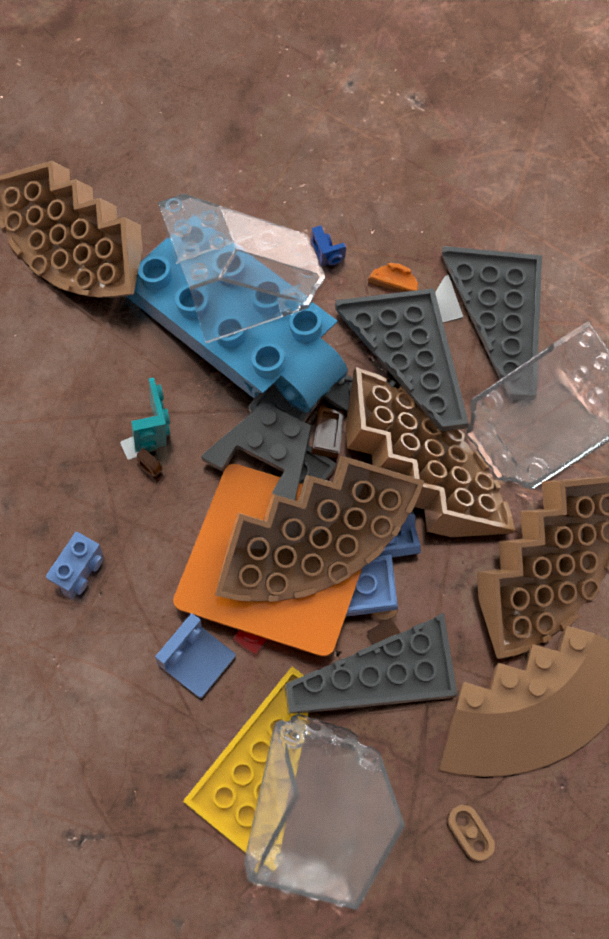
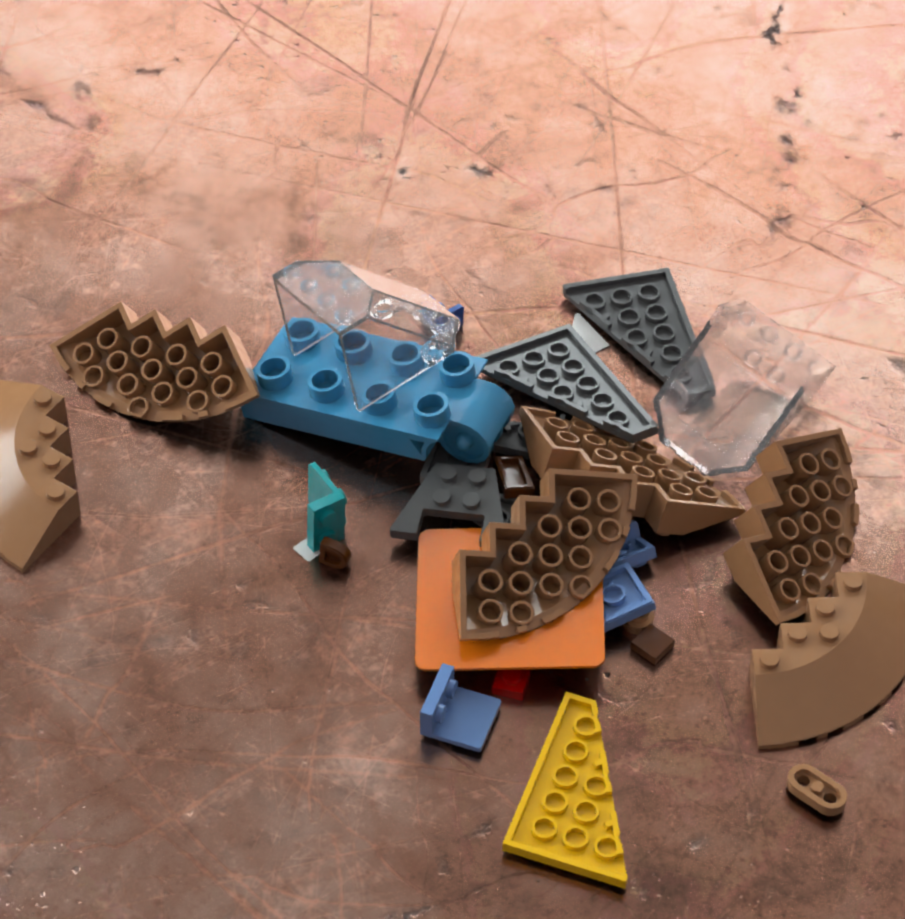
camera: 15 degrees left, 20 degrees down
medium blue bracket [46,532,103,600] -> none
clear windscreen [244,714,405,910] -> none
dark grey wing [285,613,458,715] -> none
orange tile [368,263,418,292] -> none

